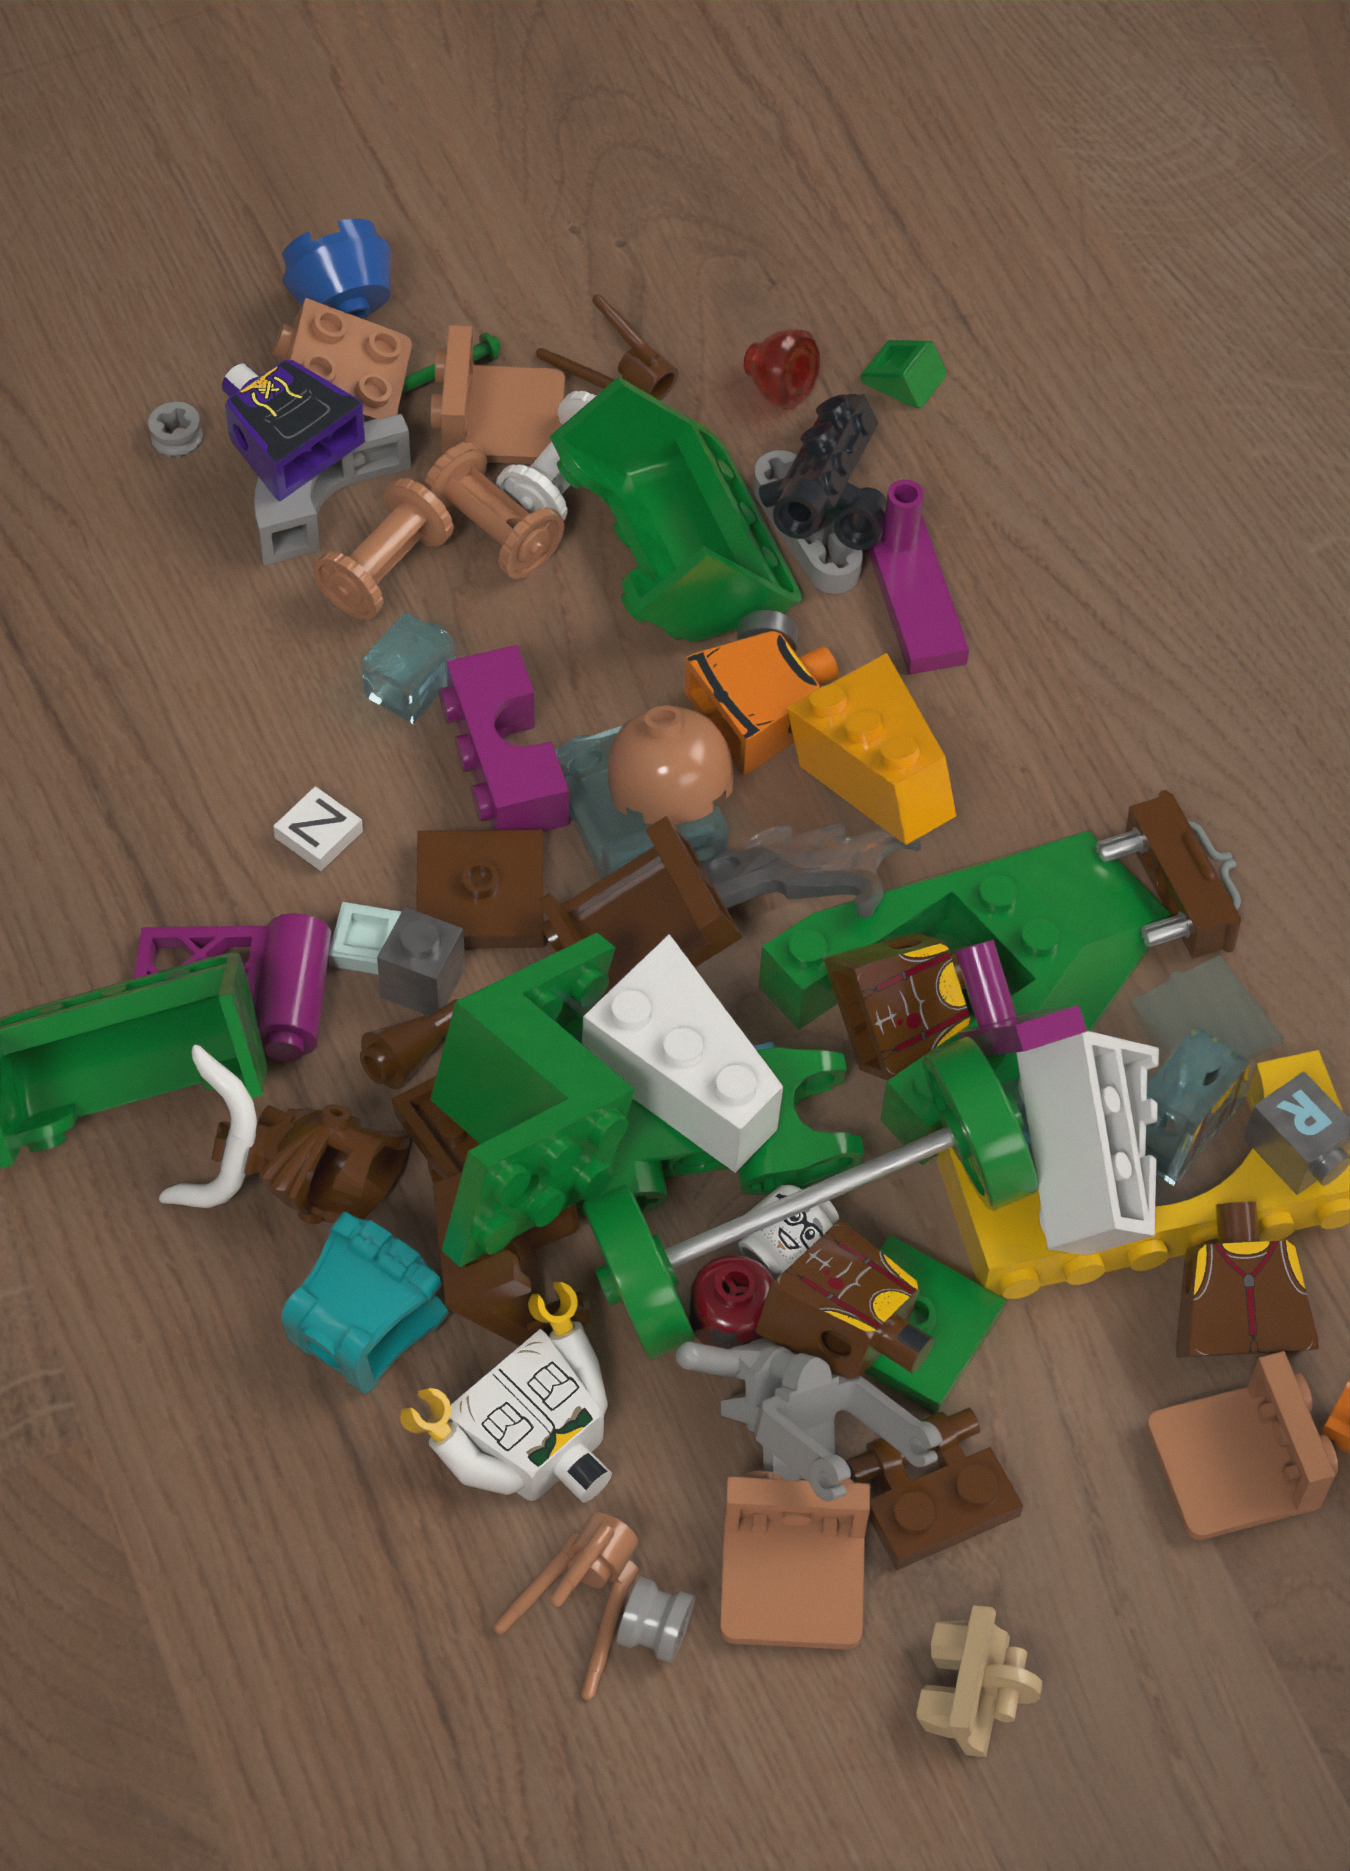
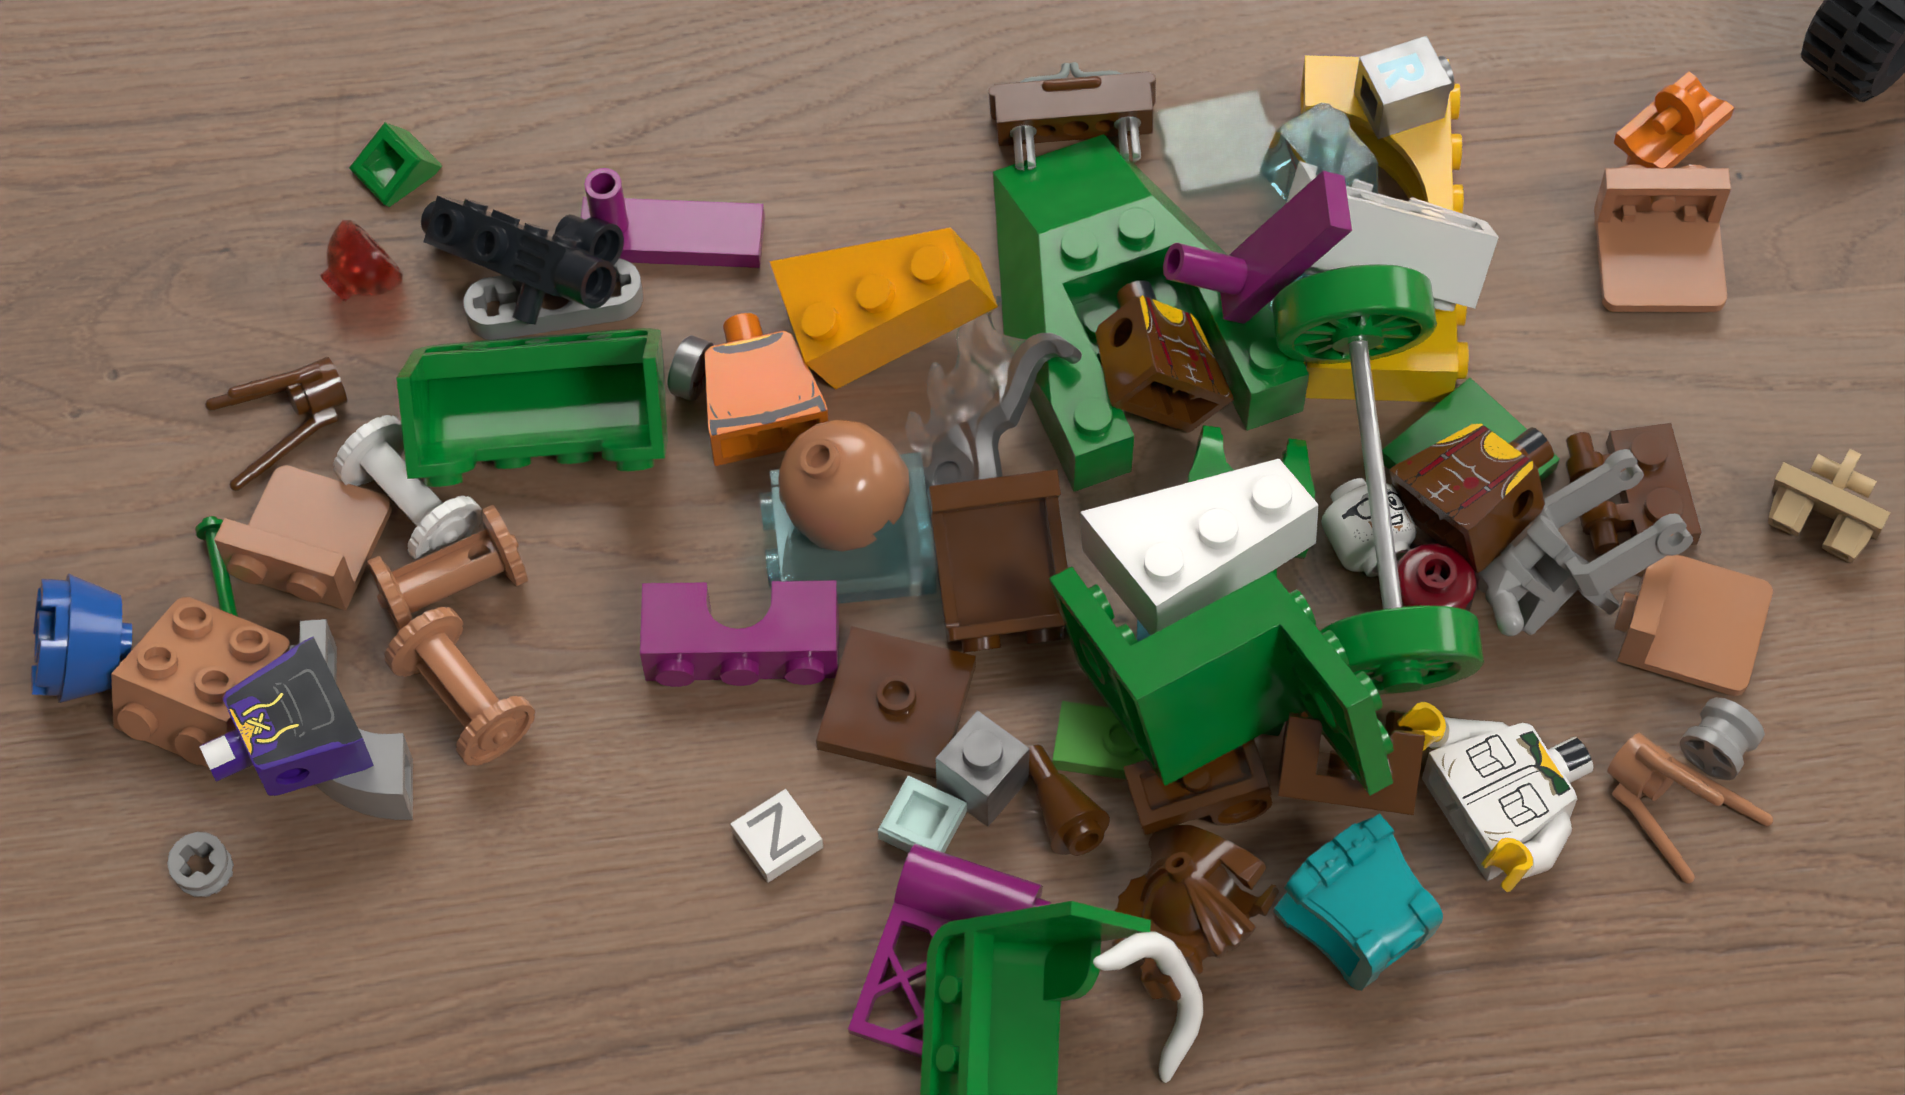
camera: 70 degrees left, 5 degrees up
clear light blue brick [361,612,456,724] -> none
reddish brown torso [1176,1202,1319,1358] -> none

